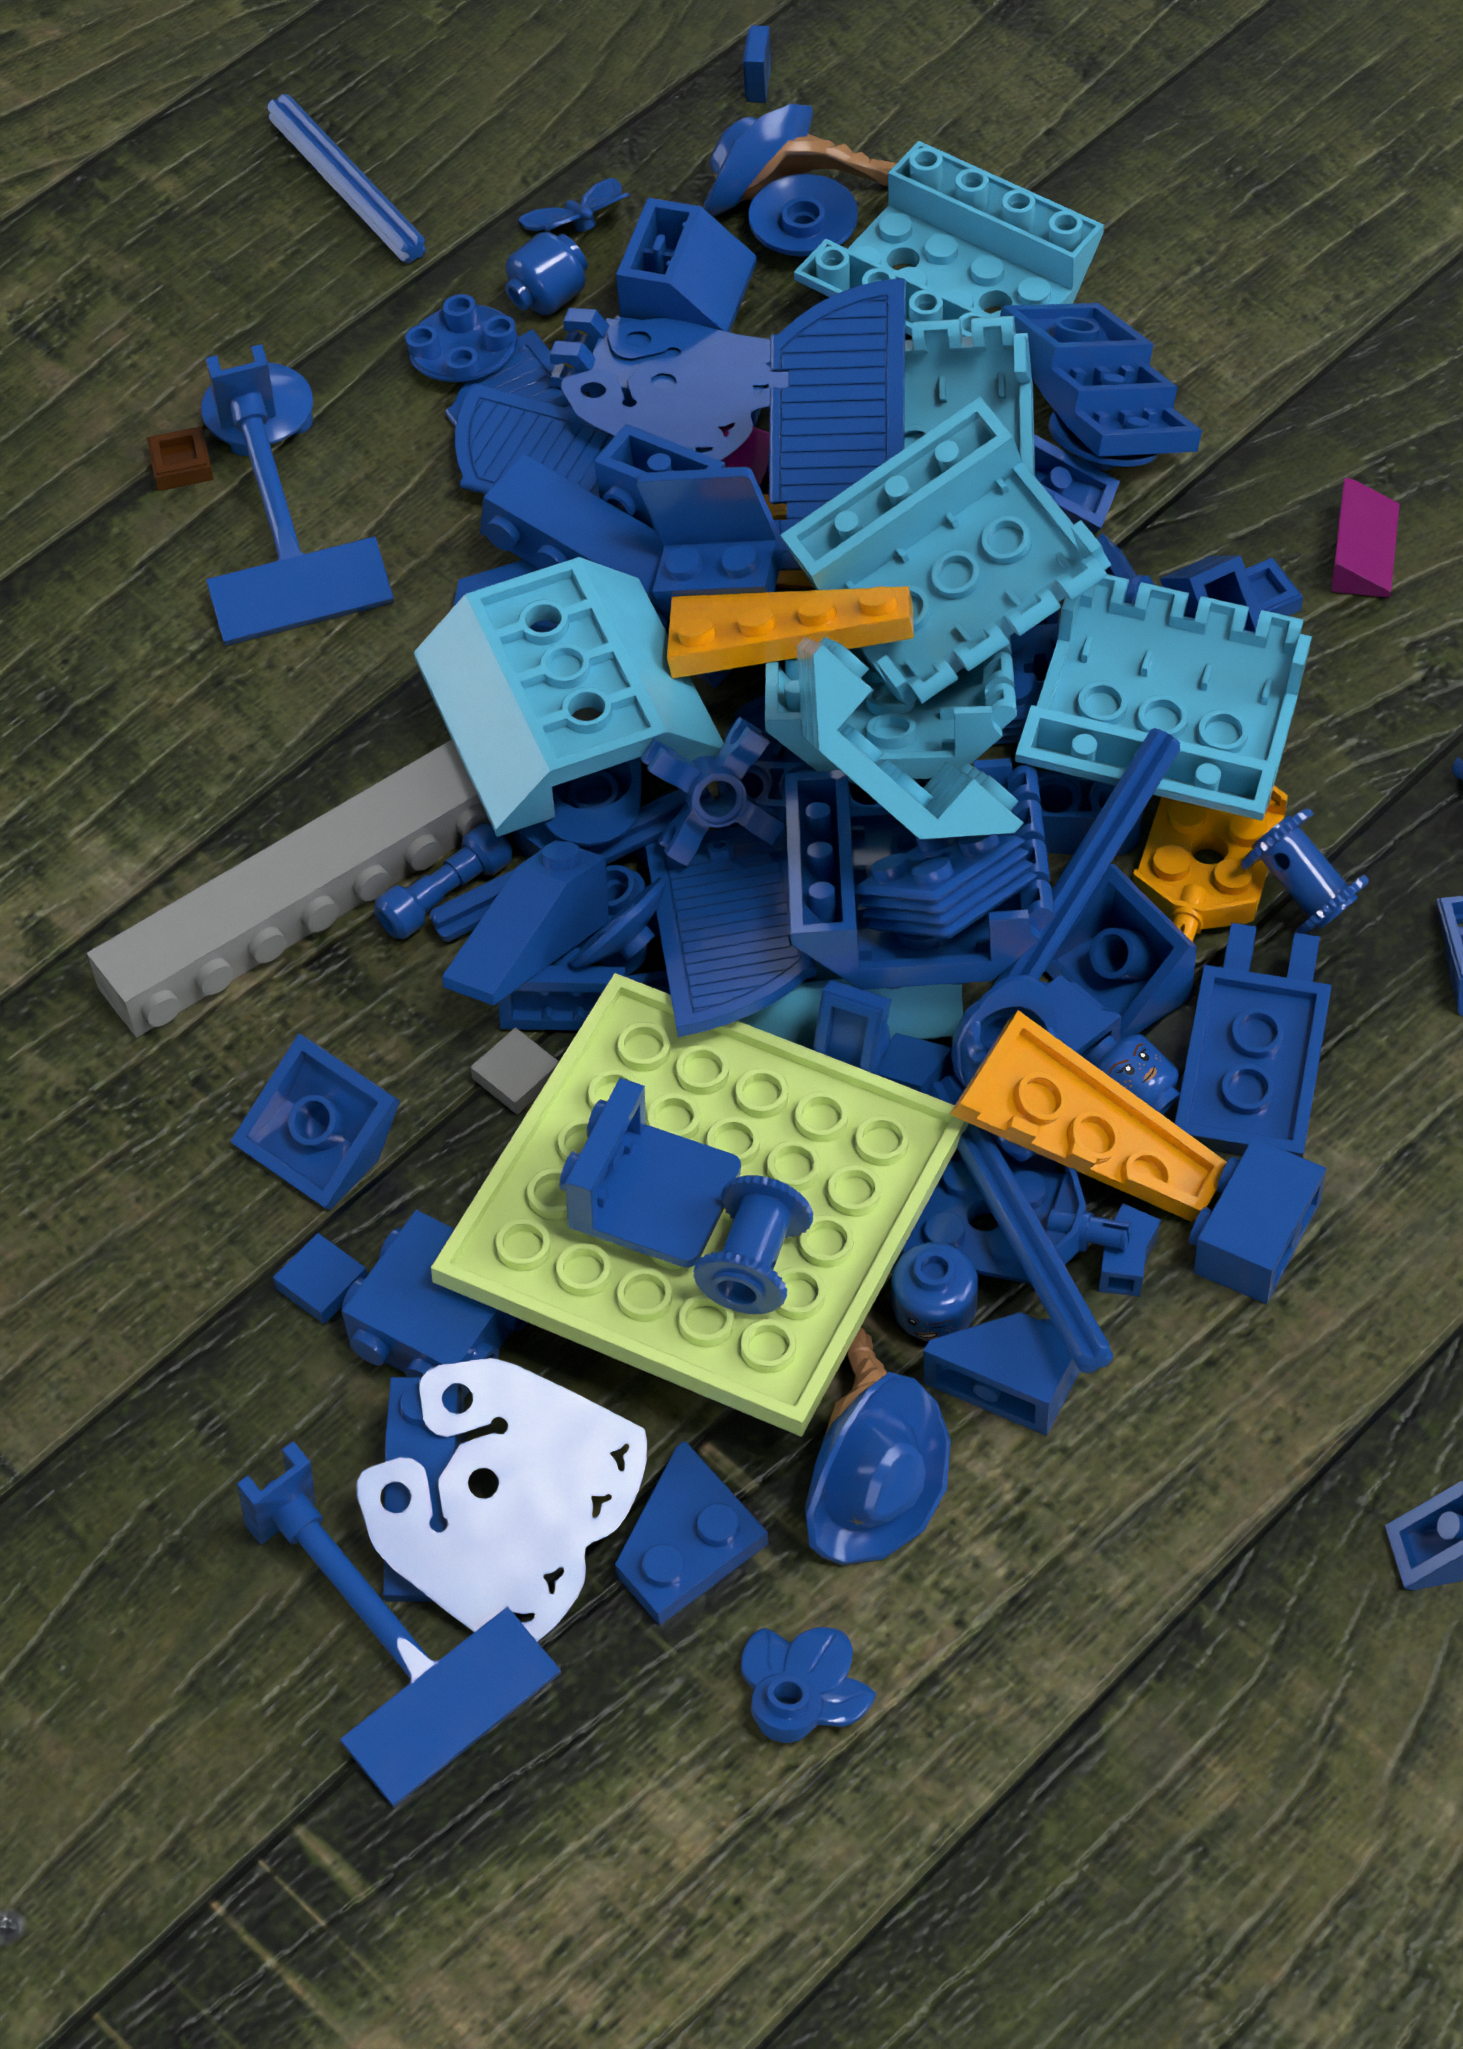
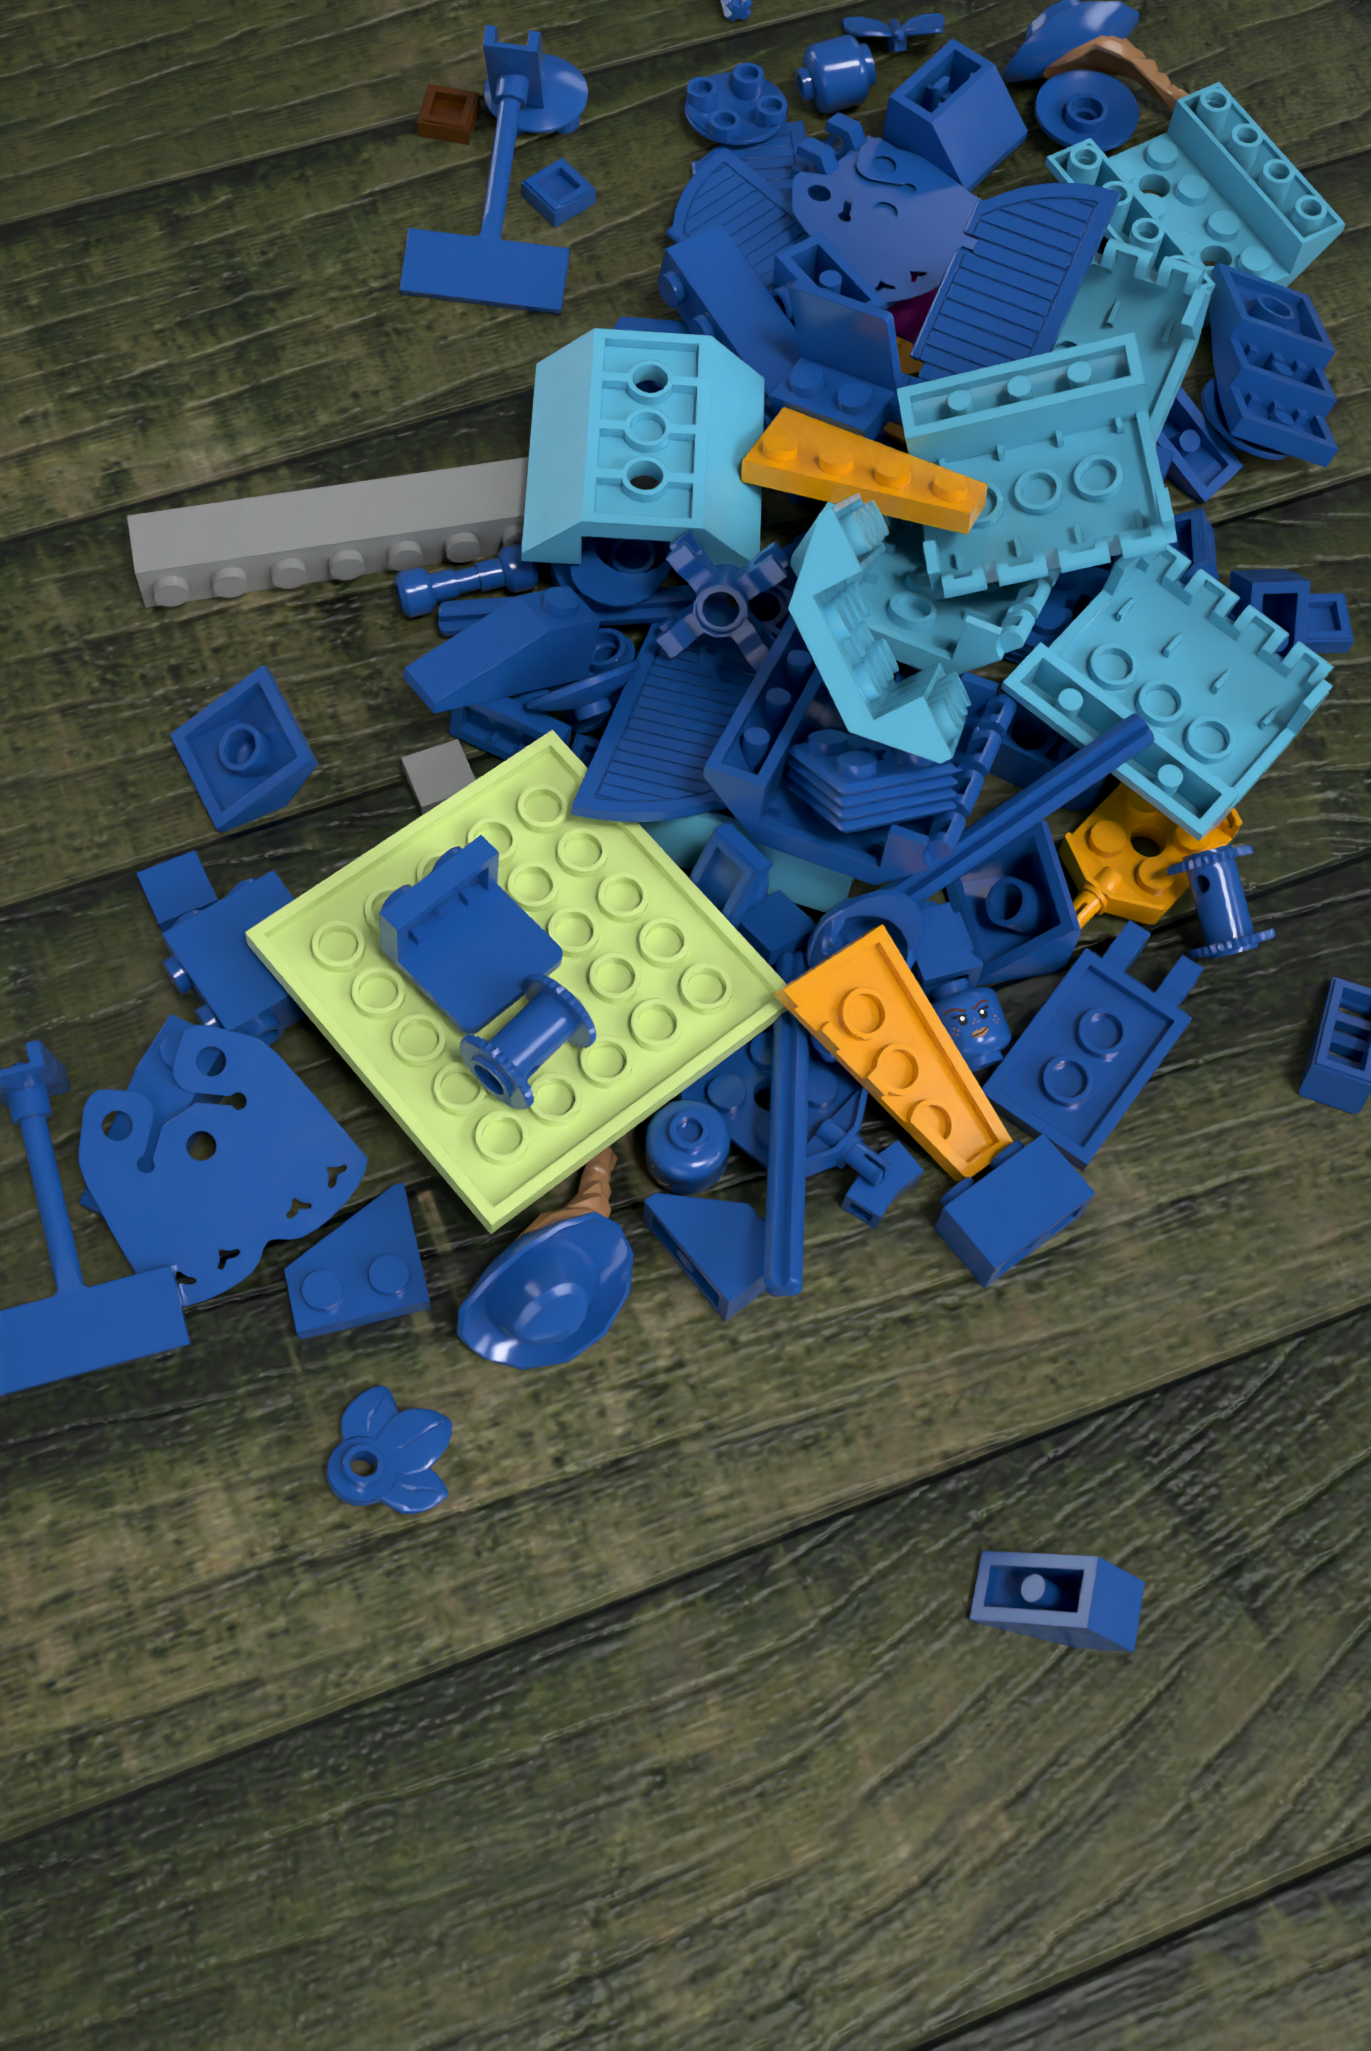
camera: 15 degrees right, 10 degrees up
none -> blue tile [521,158,596,228]

